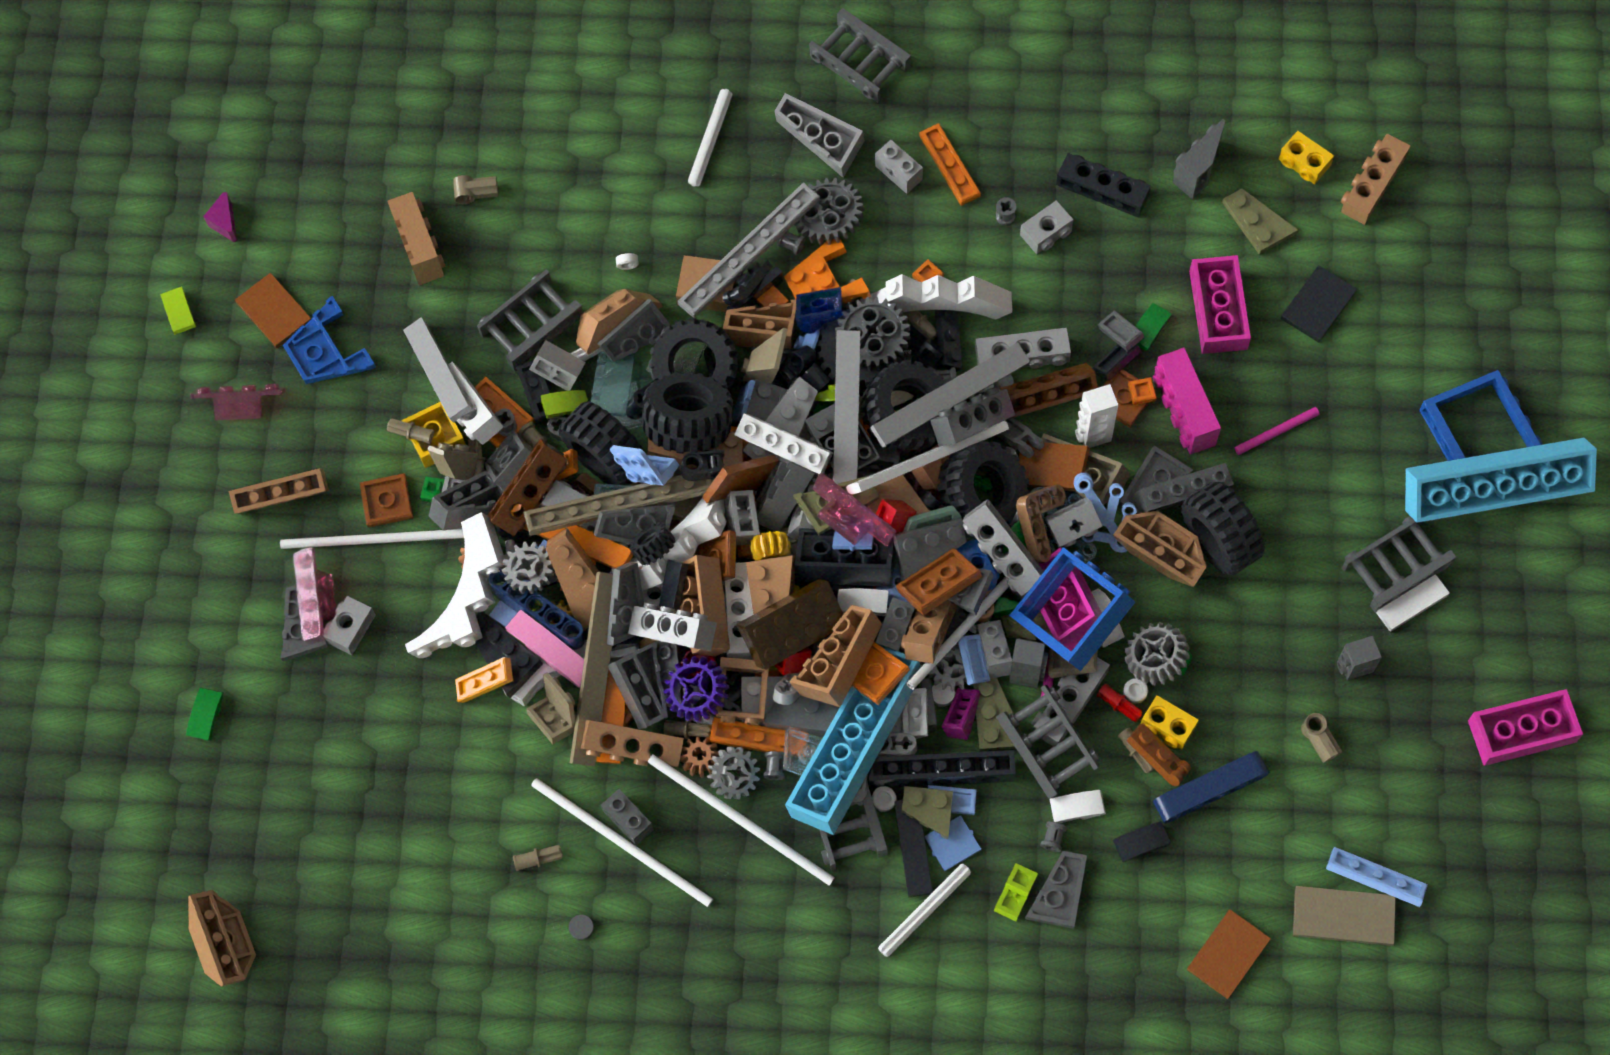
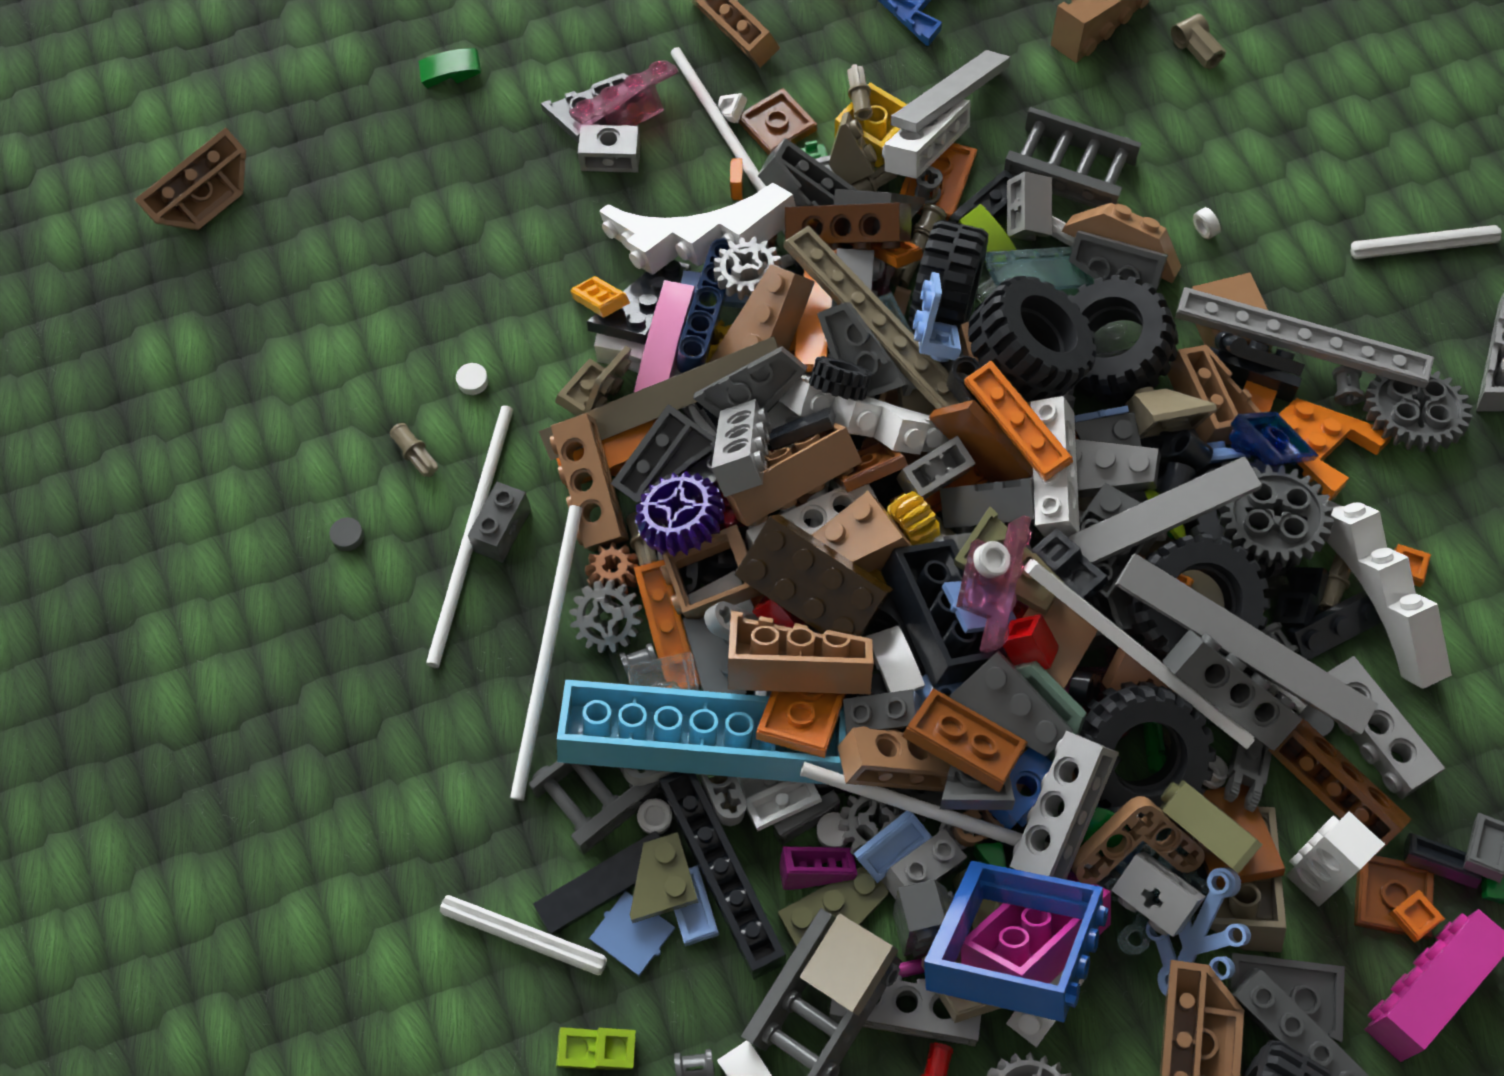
camera: 65 degrees right, 5 degrees down
none -> white tile [456,363,488,395]
none -> white tile [718,93,747,123]
none -> orange tile [730,158,743,200]
none -> tile [800,913,899,1016]
none -> orange tile [964,361,1073,482]
none -> white tile [973,541,1011,578]
none -> black slope [1031,528,1109,602]
none -> olive slope [1160,780,1263,874]

